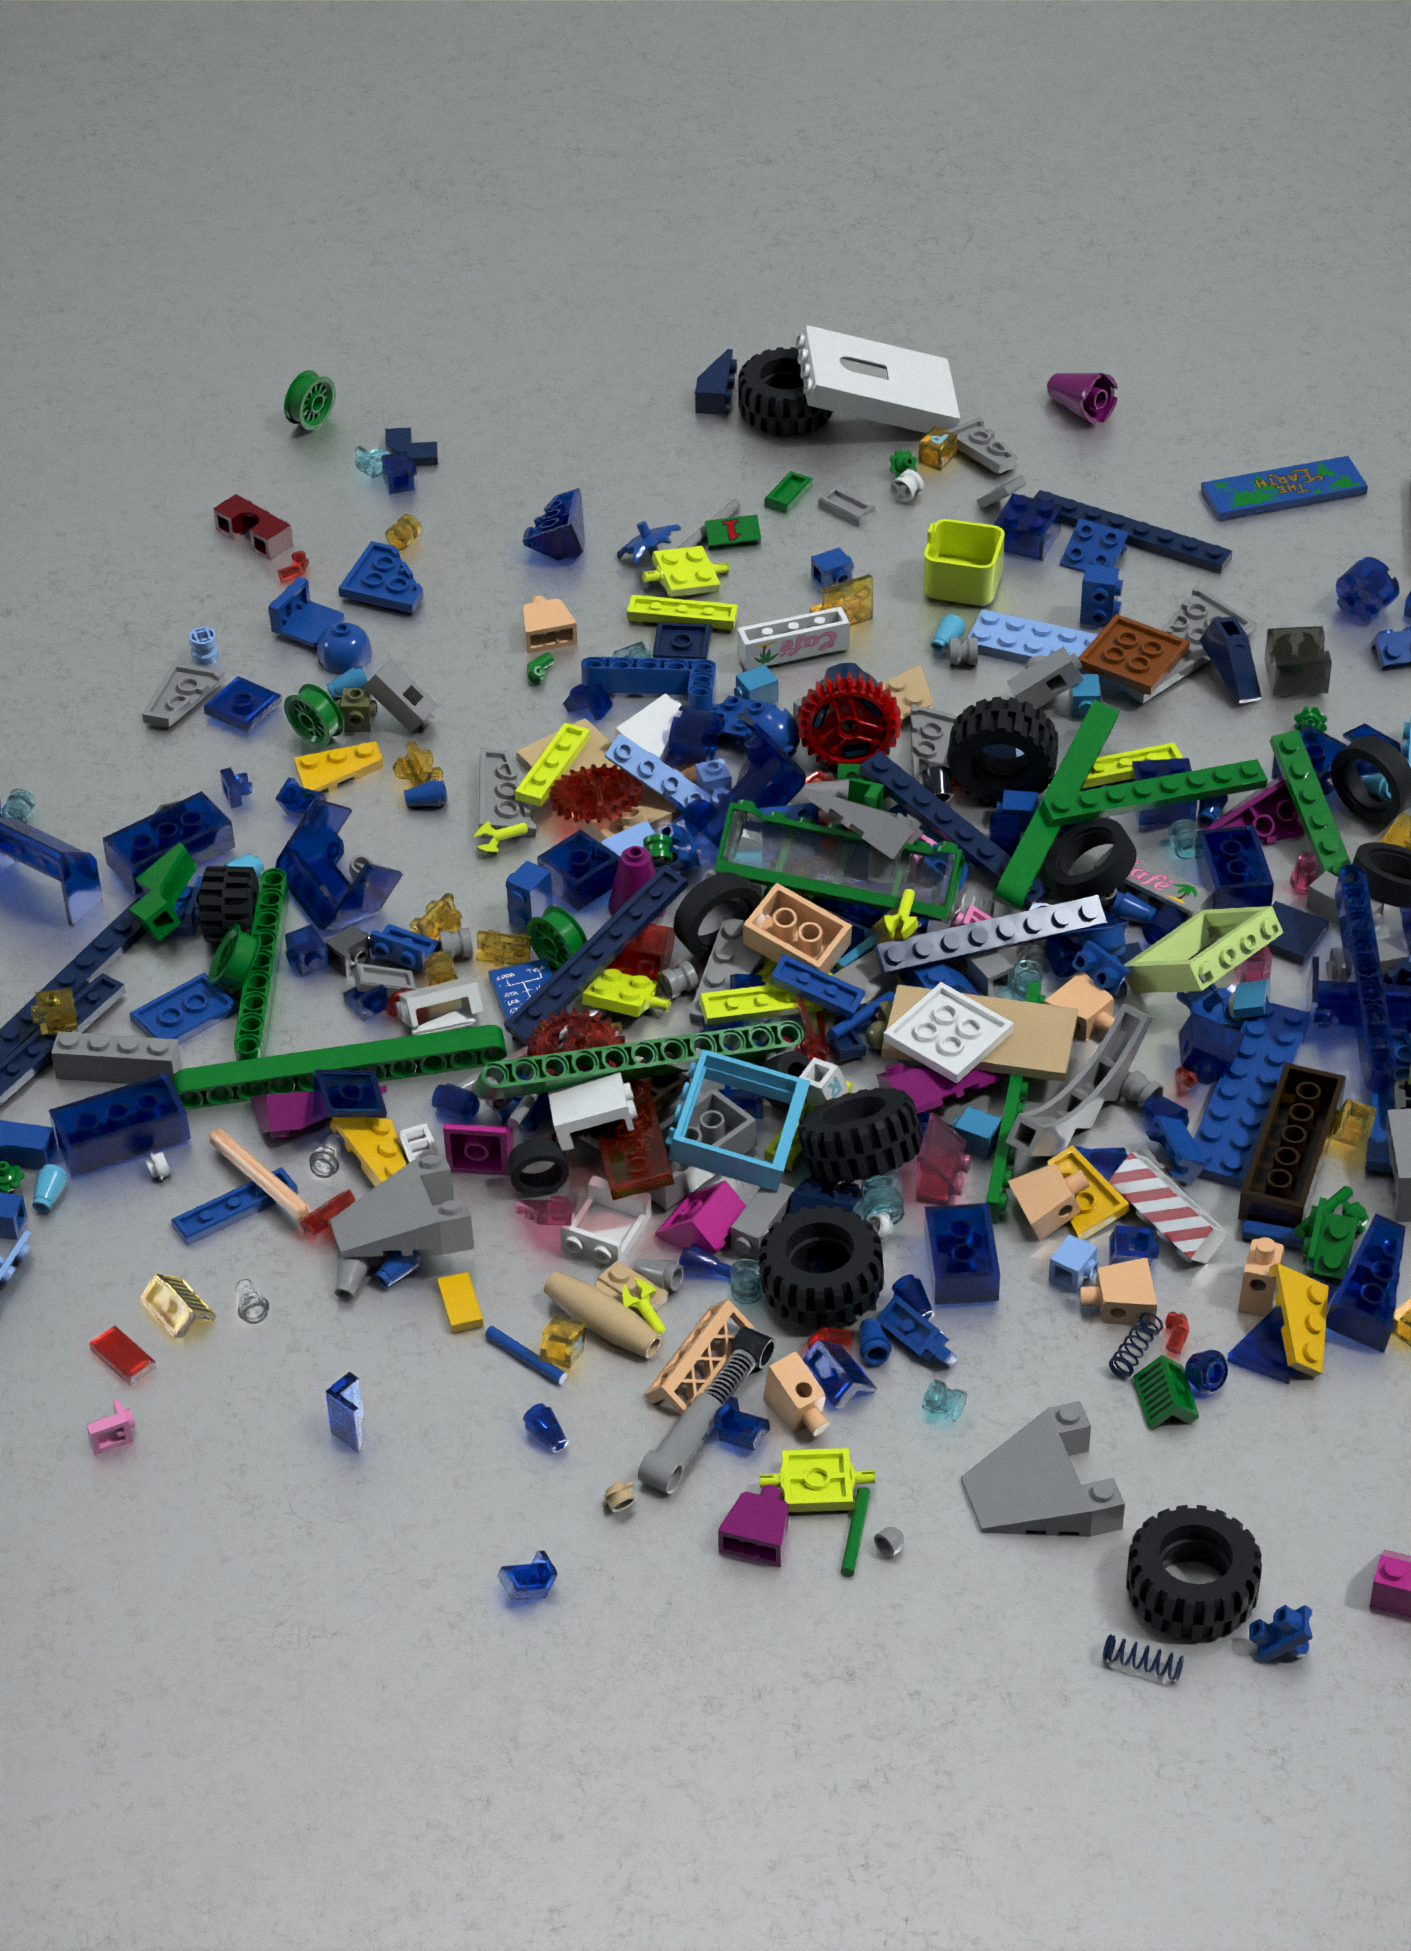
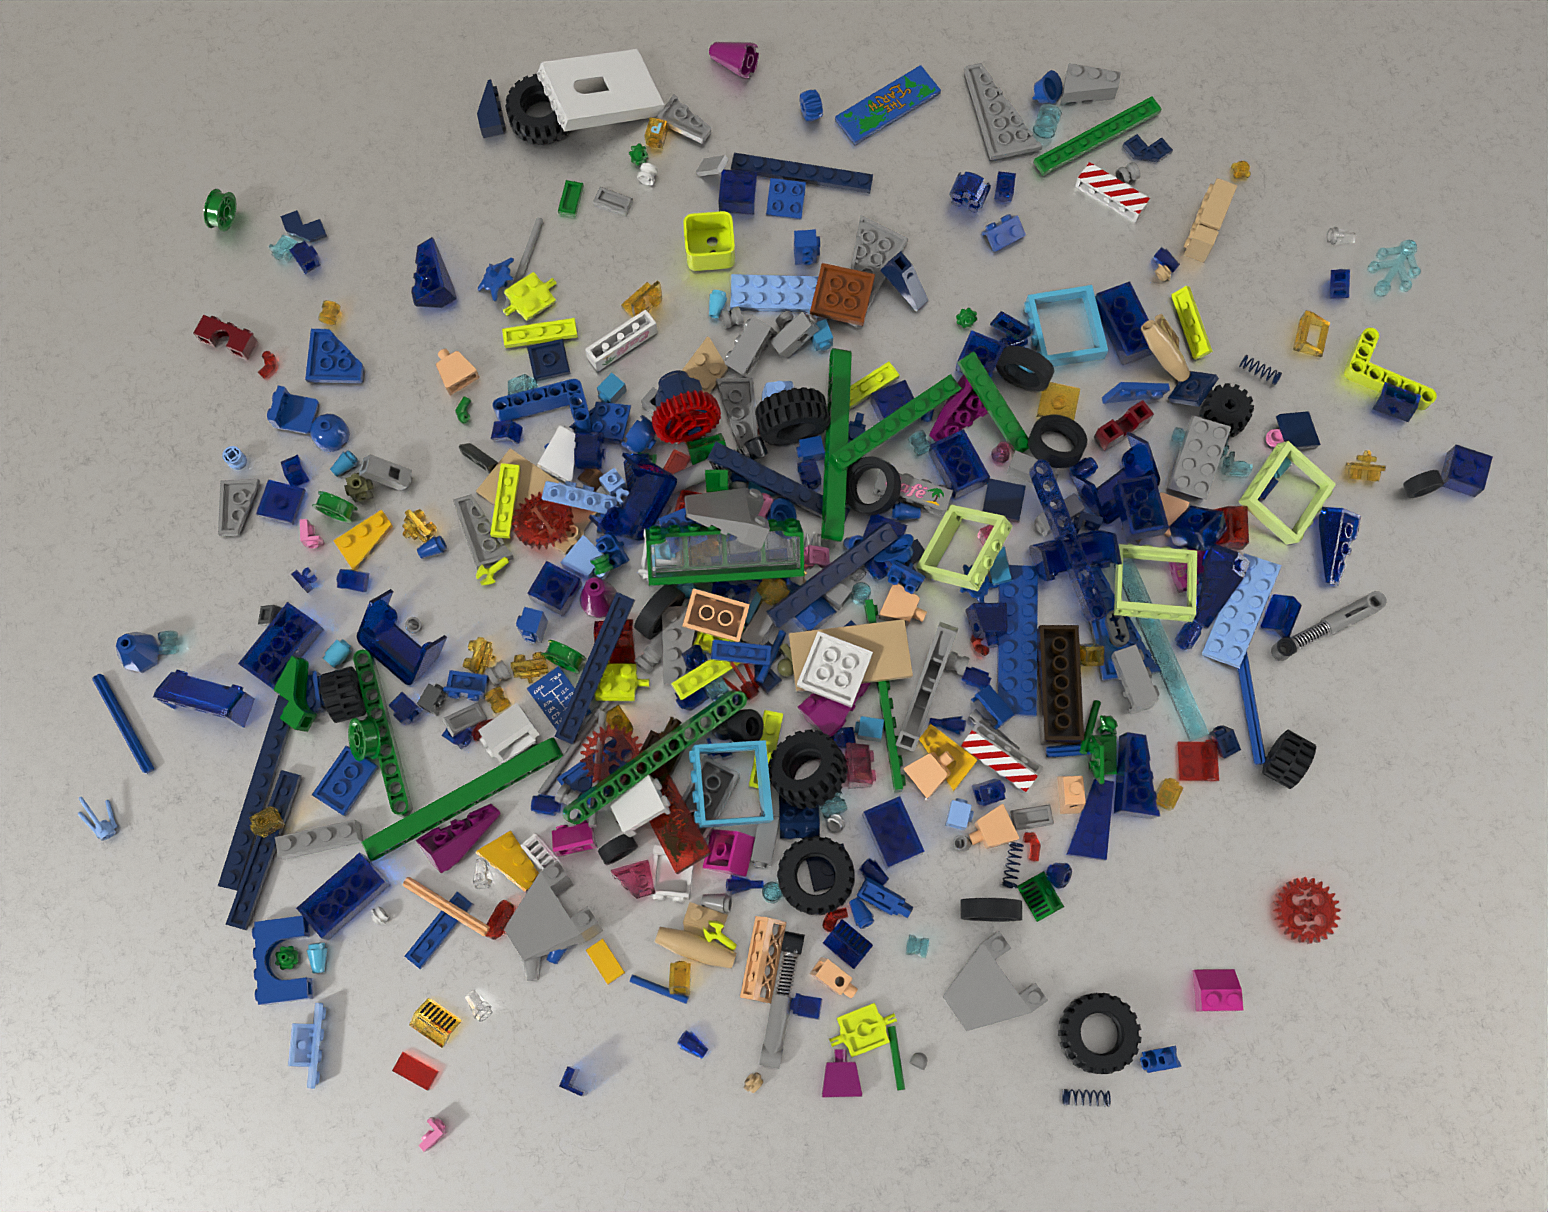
camera: 20 degrees left, 30 degrees up
clear blue slope [313,1070,387,1119] -> none
clear blue bracket [497,1550,558,1601] -> none
green tile [704,514,761,549] -> none
white brick [799,1058,849,1106] -> none
blue brick [811,547,854,592] -> none
neon yellow bar [884,889,919,940] -> none
clear blue brick [1142,905,1183,945] -> none
clear smoke piece [1264,626,1332,697] -> none
yellow wing [1269,1263,1329,1377] -> none
none -> clear blue bracket [281,454,309,488]
none -> bright pink bracket [299,519,324,548]
none -> pearl dark grey slope [459,443,498,473]
none -> light grey wedge [725,316,778,377]
none -> blue gear [799,89,823,121]
none -> light grey hinge [953,835,971,852]
none -> black tyre [961,898,1022,922]
none -> light grey tile [1010,804,1054,831]

